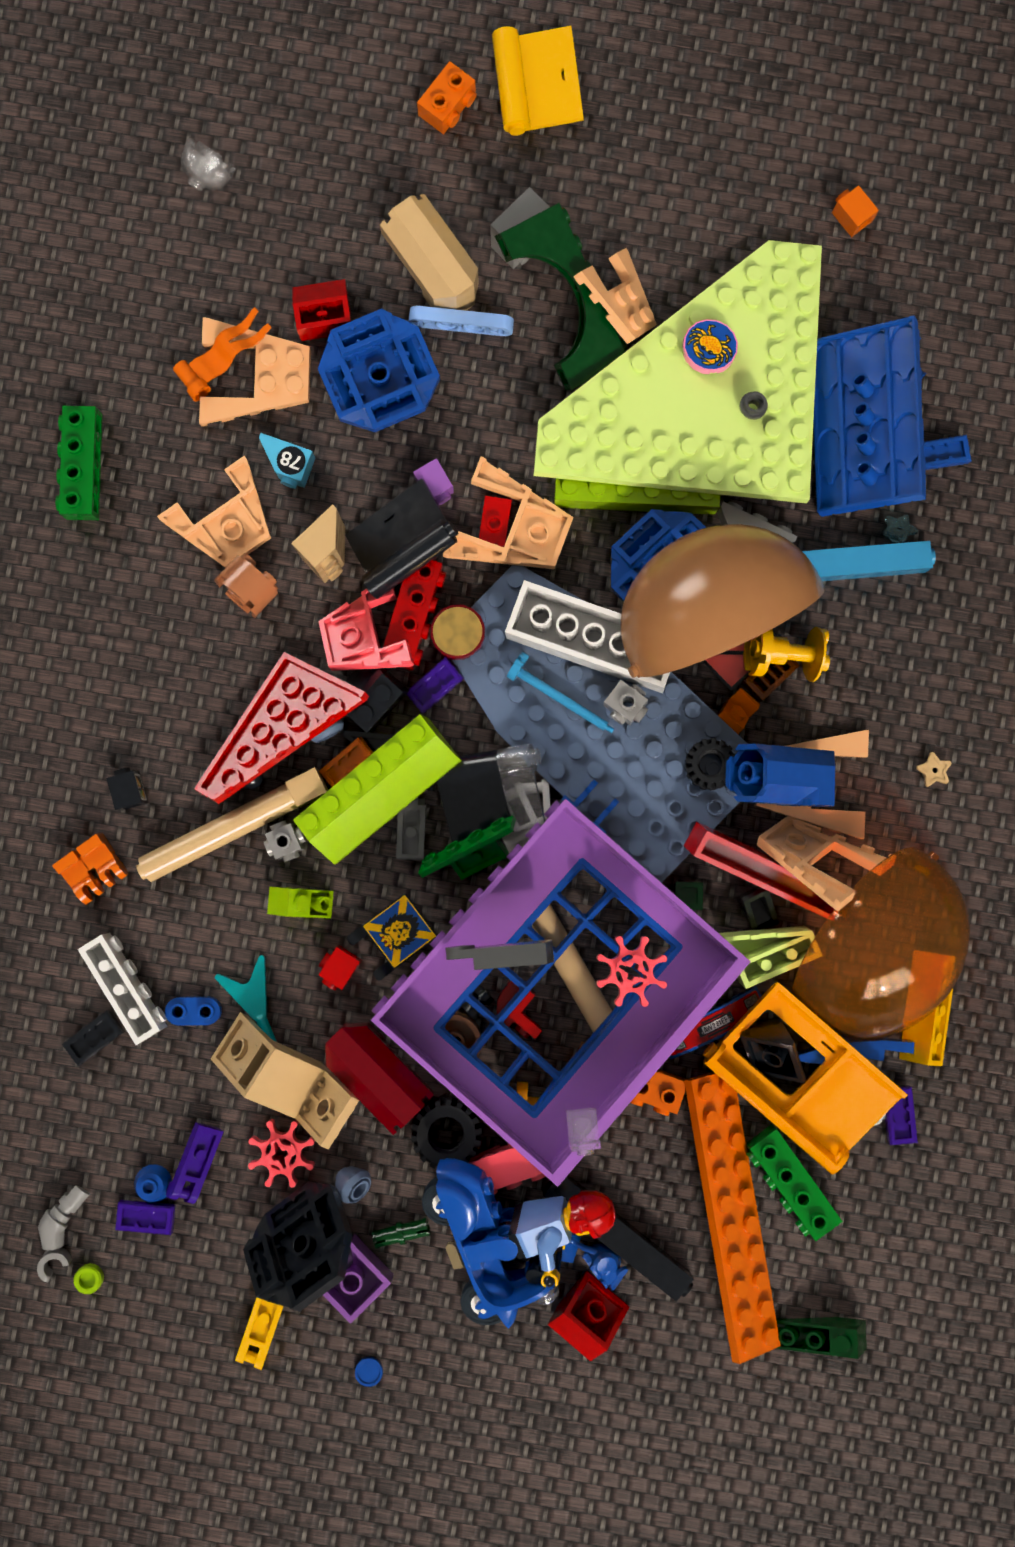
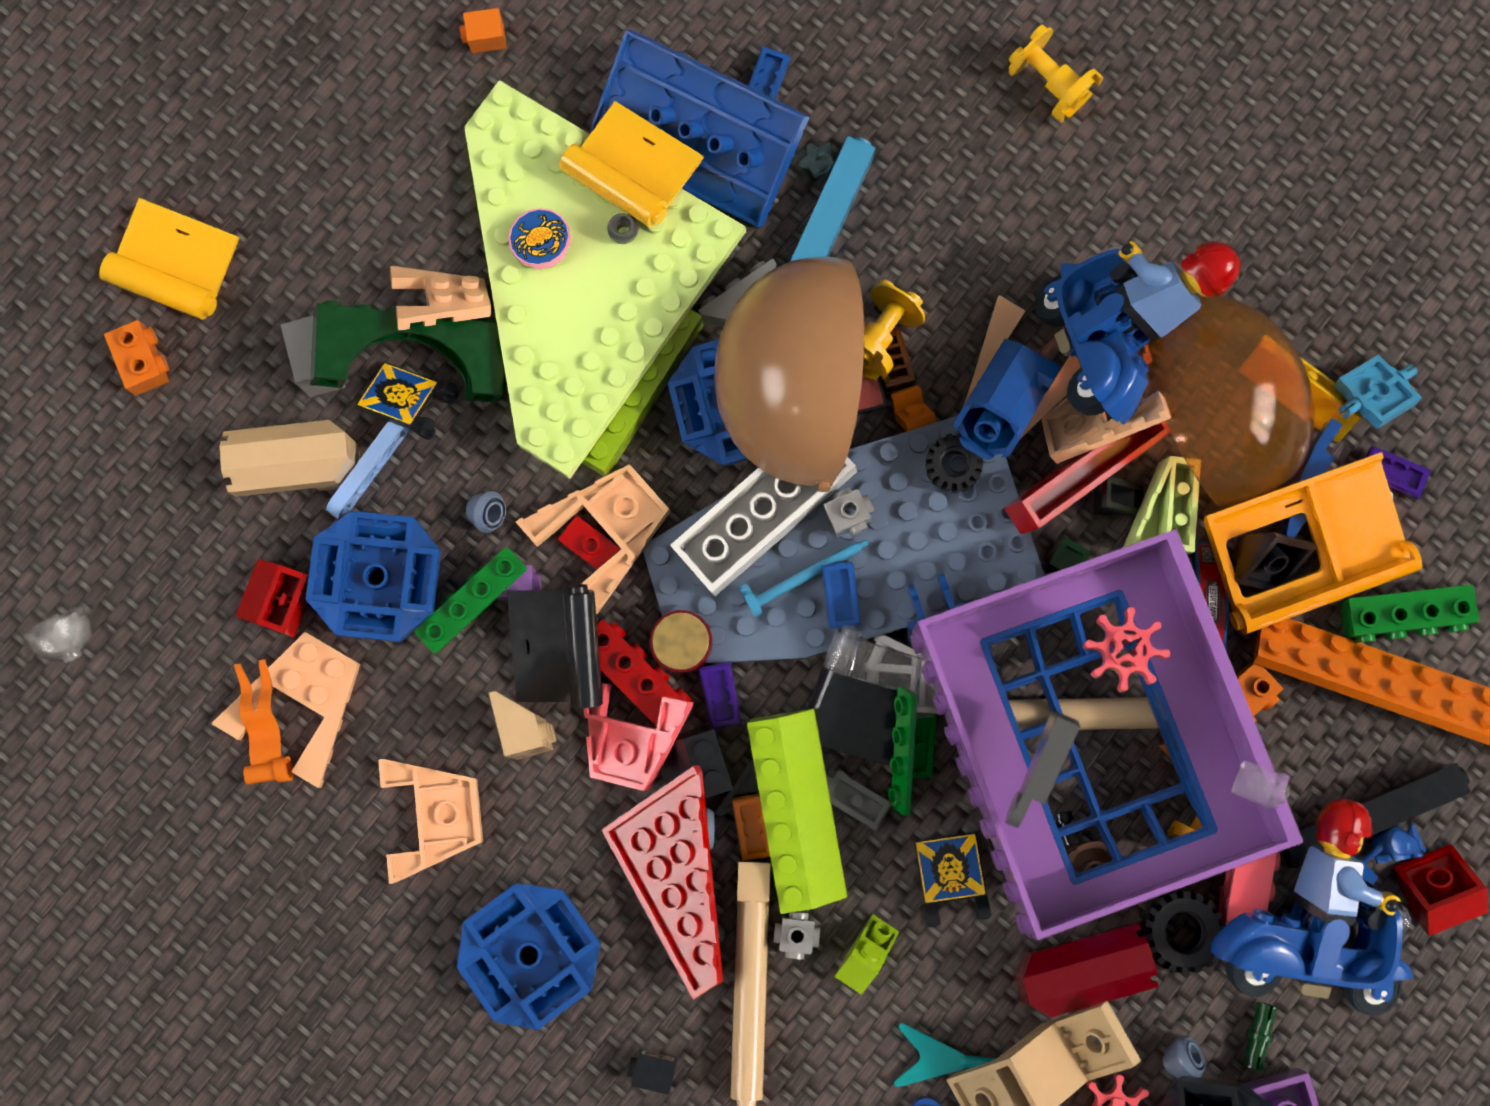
camera: 55 degrees left, 5 degrees down
green brick [55,406,103,520] -> none
nougat brick [214,553,278,618] -> none
medium azure slope [259,433,315,489] -> none
red brick [318,945,362,991] -> none
red brick [496,980,542,1039] -> none
tan plate [916,752,952,787] -> none
none -> flag [355,362,458,440]
none -> green bracket [414,547,527,654]
none -> blue piece [457,883,601,1030]
none -> sand blue cone [466,491,506,533]
none -> yellow door [559,101,704,227]
none -> blue tile [821,562,861,629]
none -> piece [1034,241,1241,424]
none -> dark azure plate [1334,354,1422,429]

